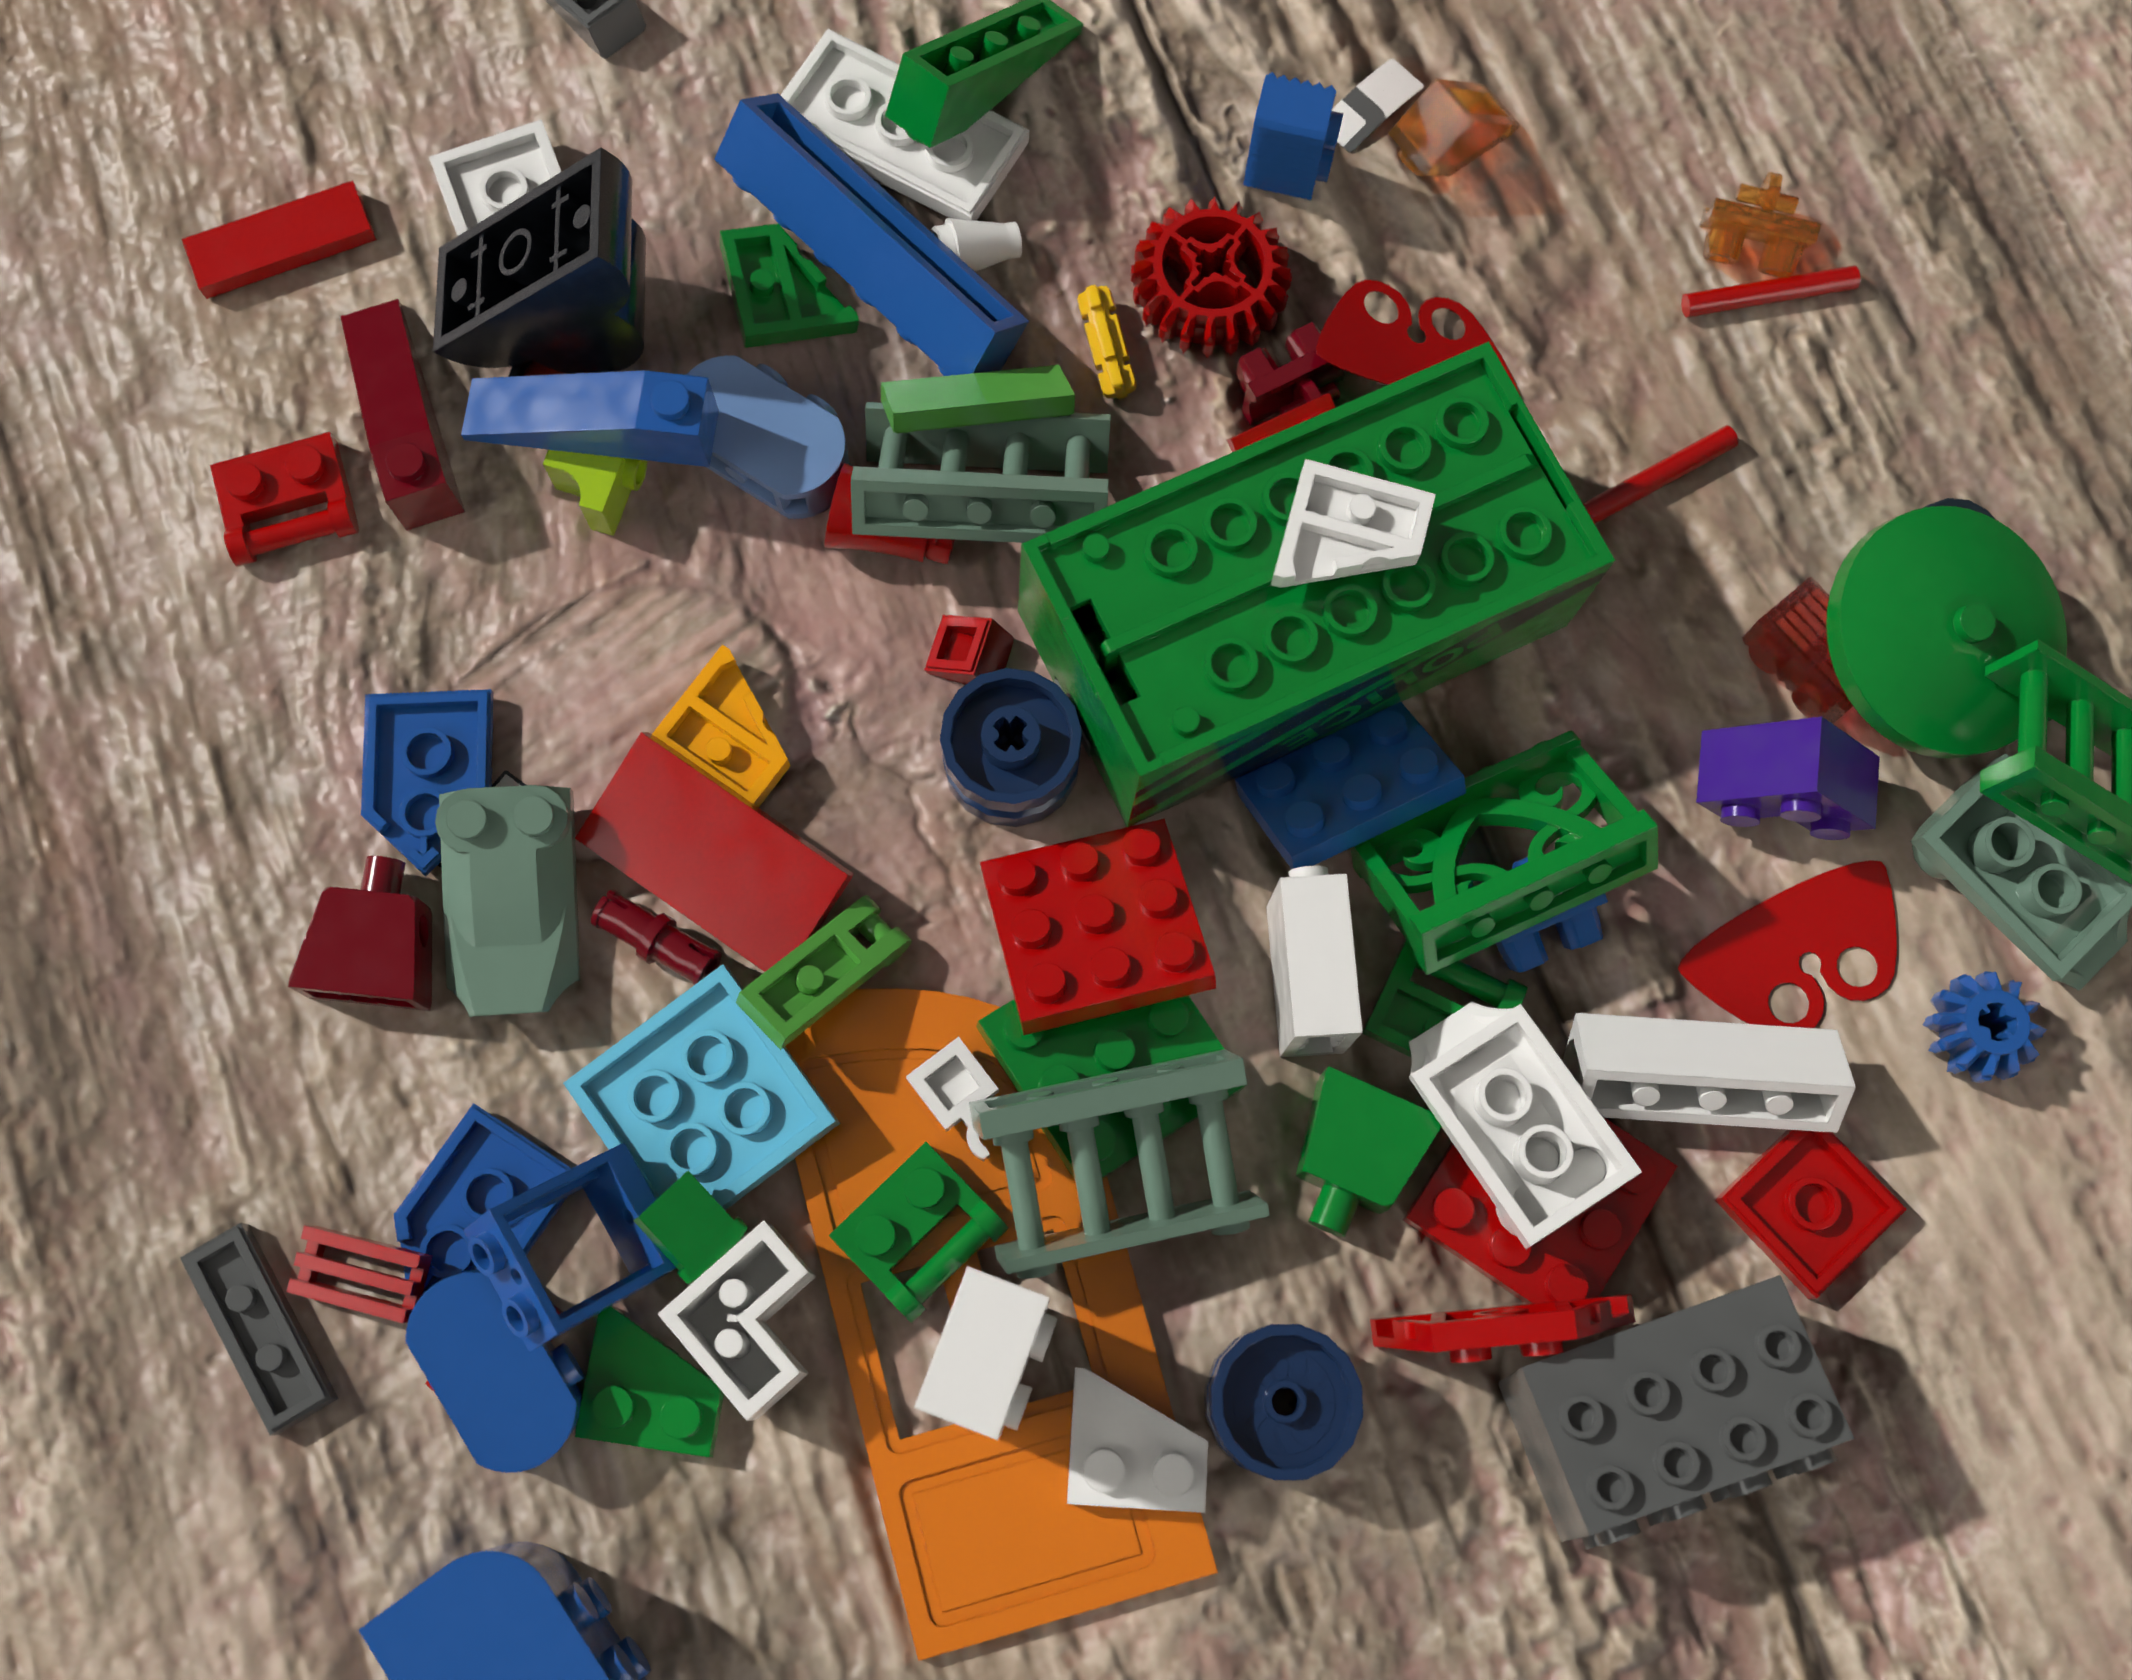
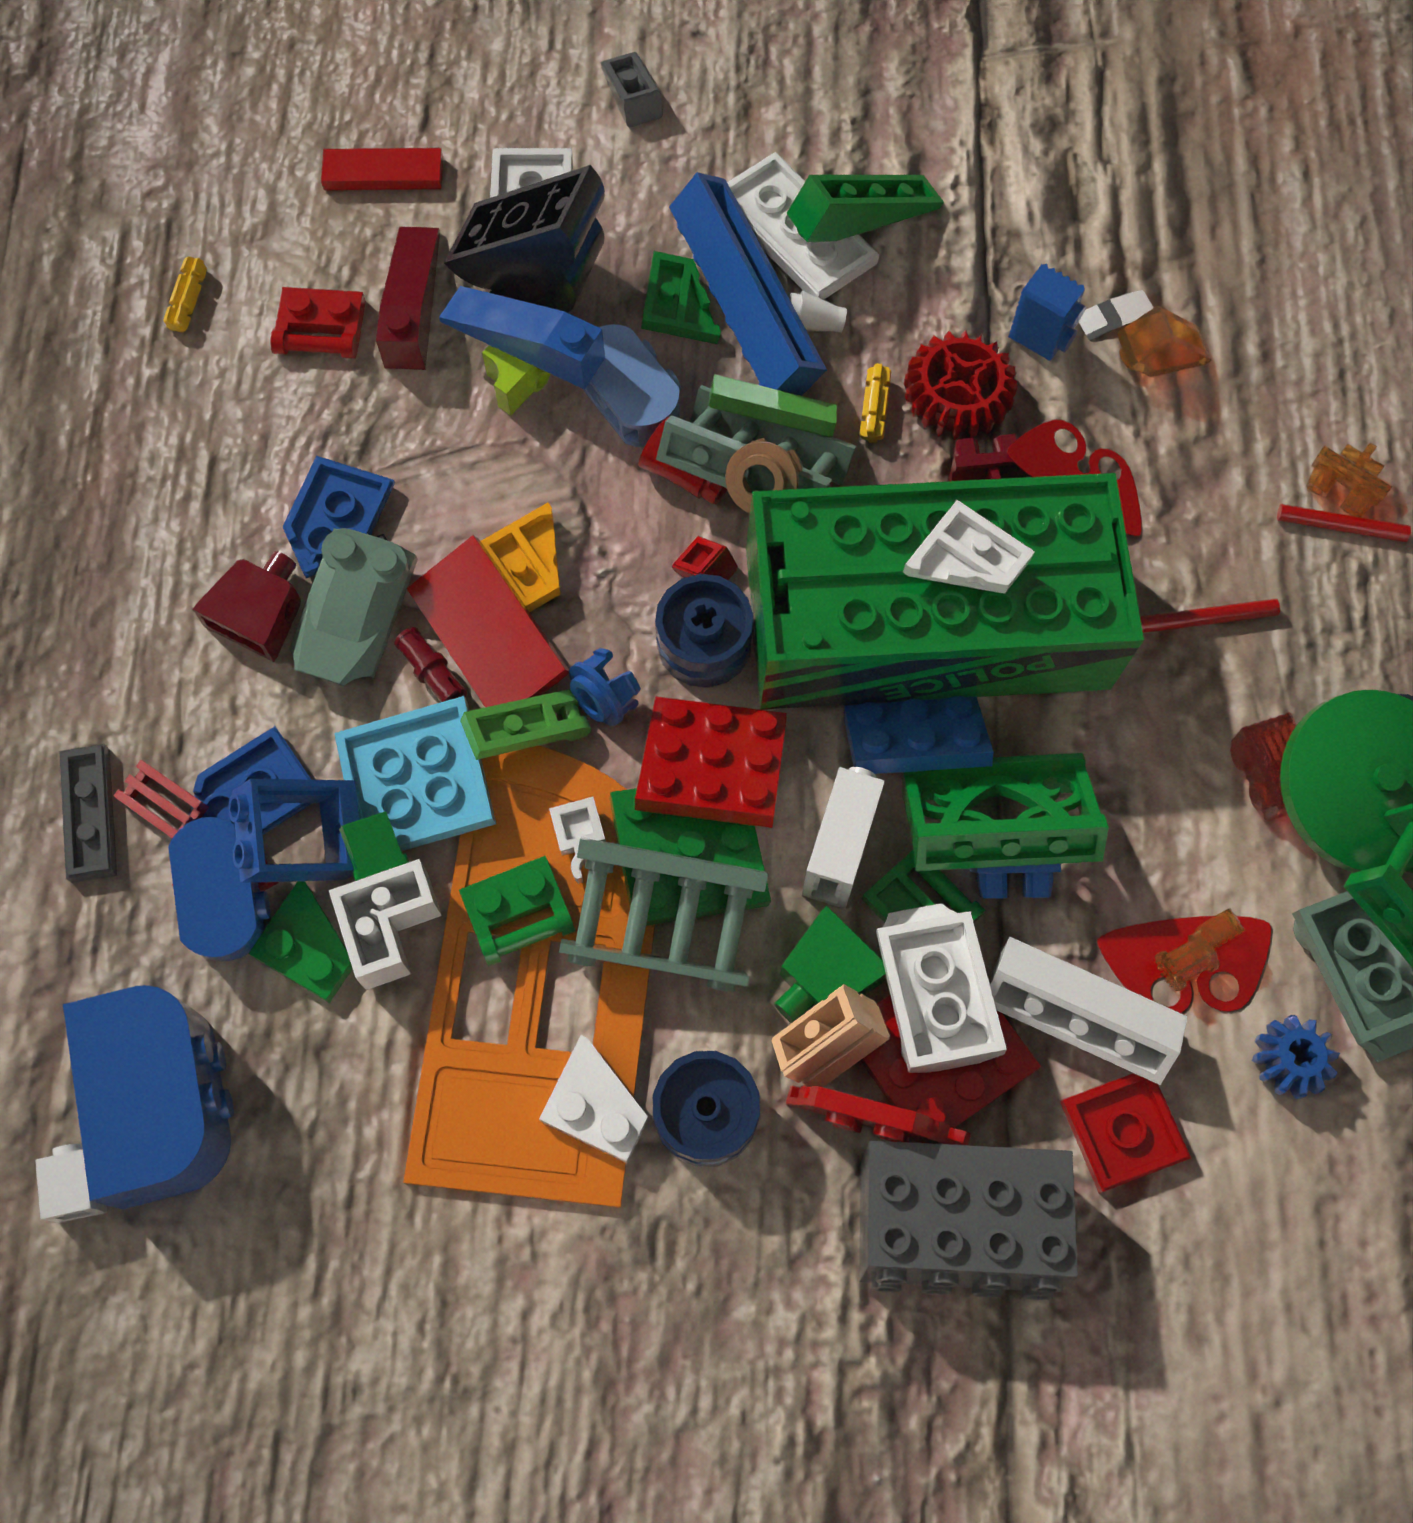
camera: 25 degrees right, 5 degrees down
white brick [914,1266,1058,1440] -> none
dark purple brick [1696,716,1880,840] -> none
none -> yellow axle [163,256,207,333]
none -> blue piece [569,648,641,726]
none -> medium nougat piece [725,438,803,513]
none -> light nougat brick [771,984,890,1087]
none -> clear orange connector [1155,908,1245,991]

